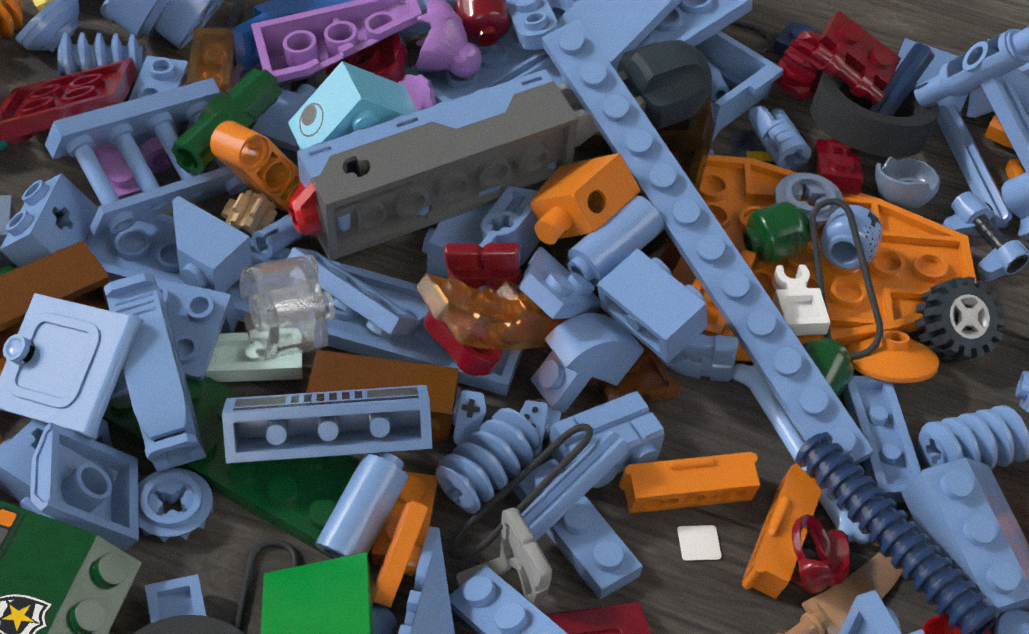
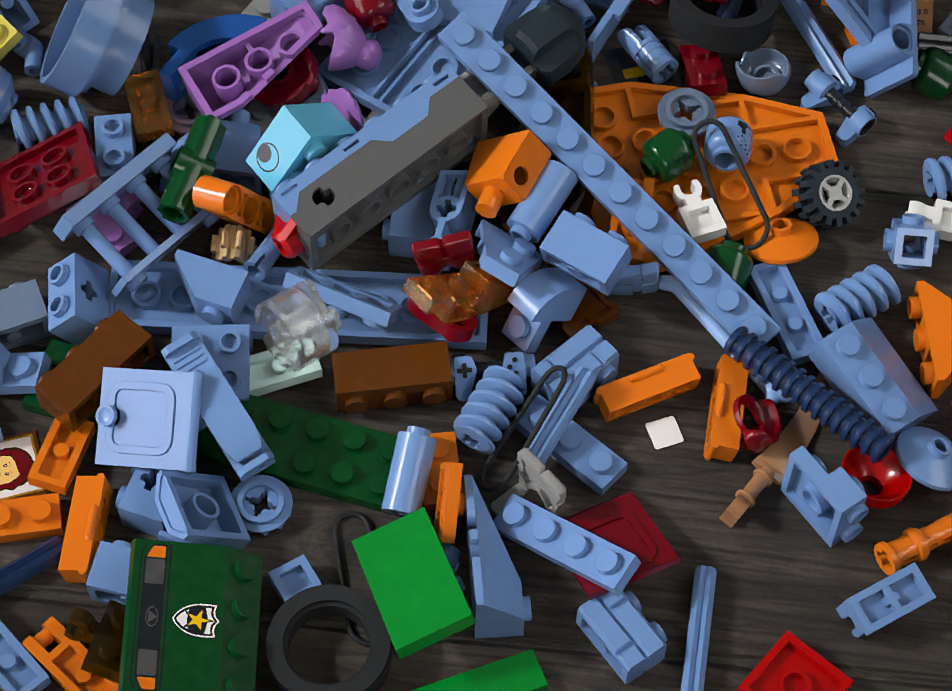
camera: 10 degrees left, 10 degrees up
medium blue brick [222,385,432,463] -> none

